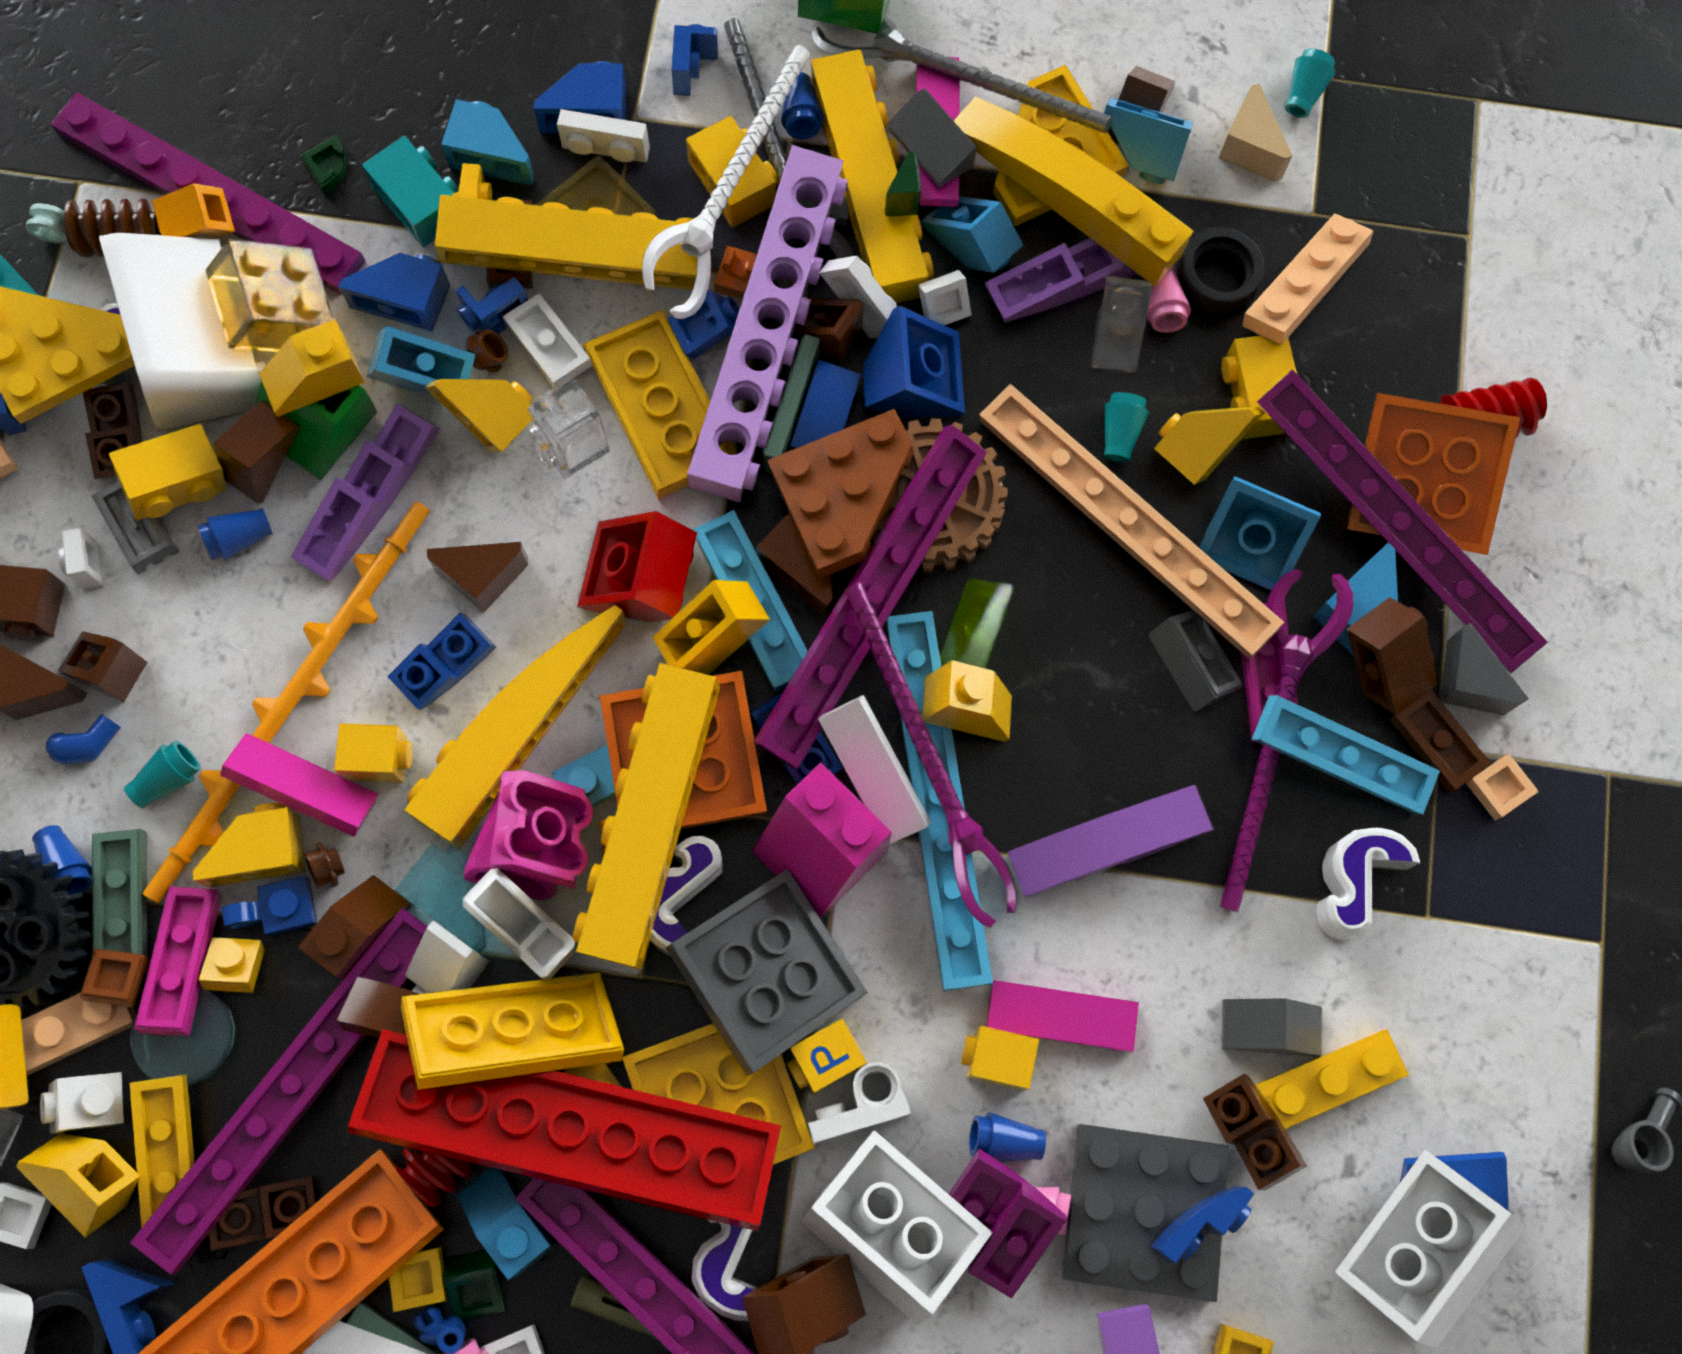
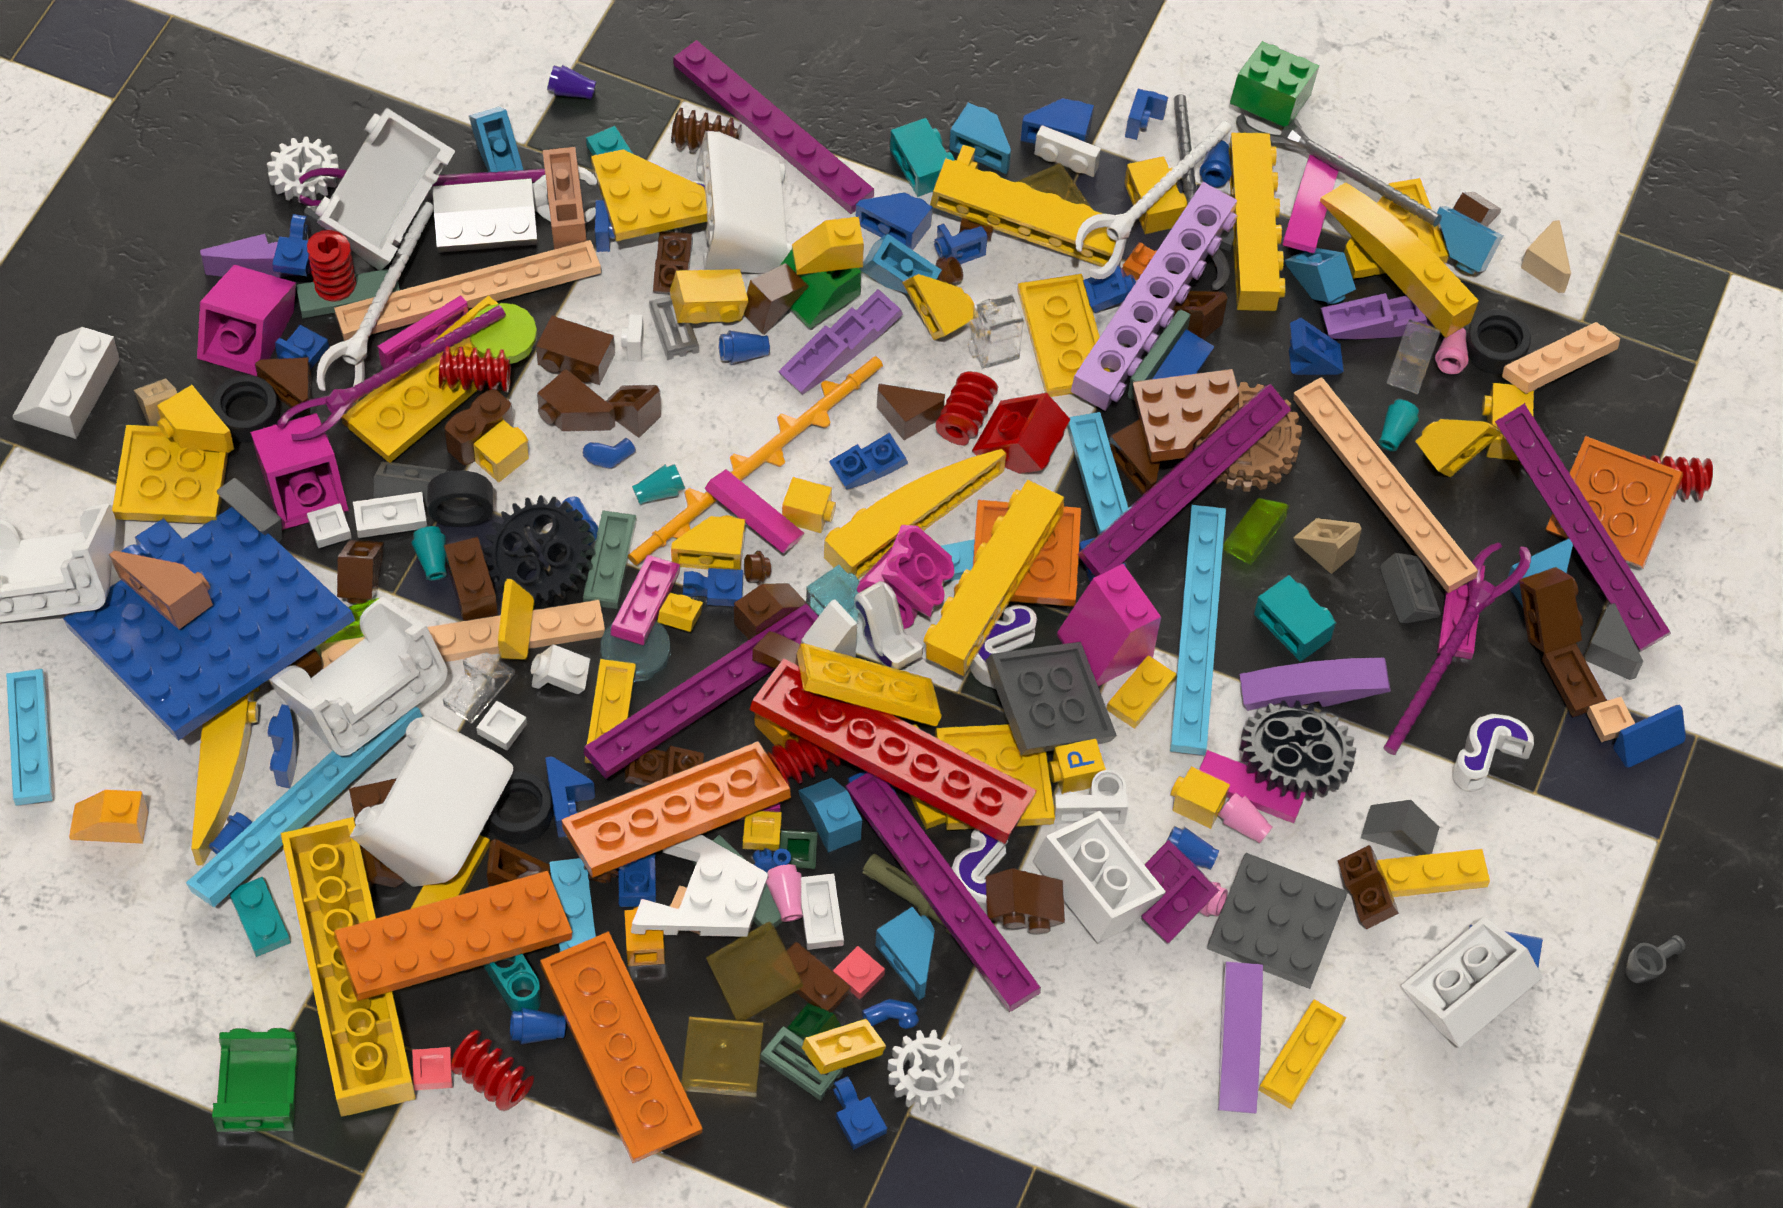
camera: 15 degrees right, 15 degrees down
yellow slope [16,1133,140,1238] -> none
light aqua bush [25,203,67,243] -> none
dark orange tile [80,948,149,1008] -> none
light orange brick [152,183,235,239] -> none
clear yellow brick [205,239,334,352] -> none
dark green tile [300,134,347,196] -> none
white plate [503,293,592,390] -> none
yellow brick [652,580,770,675] -> none
tile [818,695,931,844] -> none
white plate [819,256,897,338] -> none
magenta piece [845,583,1017,928] -> none
blue slope [863,306,965,419] -> none
dark green slope [885,152,921,217] -> none
dark grey slope [887,88,976,188] -> none
white plate [918,270,972,325] -> none
yellow slope [922,660,1012,742] -> none
blue slope [1150,1187,1255,1263] -> none
dark azure slope [1199,476,1321,591] -> none
medium azure plate [1252,695,1440,815] -> none
teal cone [1285,48,1335,118] -> none
none -> red piece [935,371,999,446]
none -> yellow plate [1106,655,1177,729]
none -> bright pink cone [1218,793,1273,844]
none -> black gear [1239,700,1356,799]
none -> teal brick [1254,575,1336,662]
none -> blue slope [1289,318,1344,375]
none -> tan slope [1293,518,1362,574]
none -> blue slope [1613,704,1686,767]

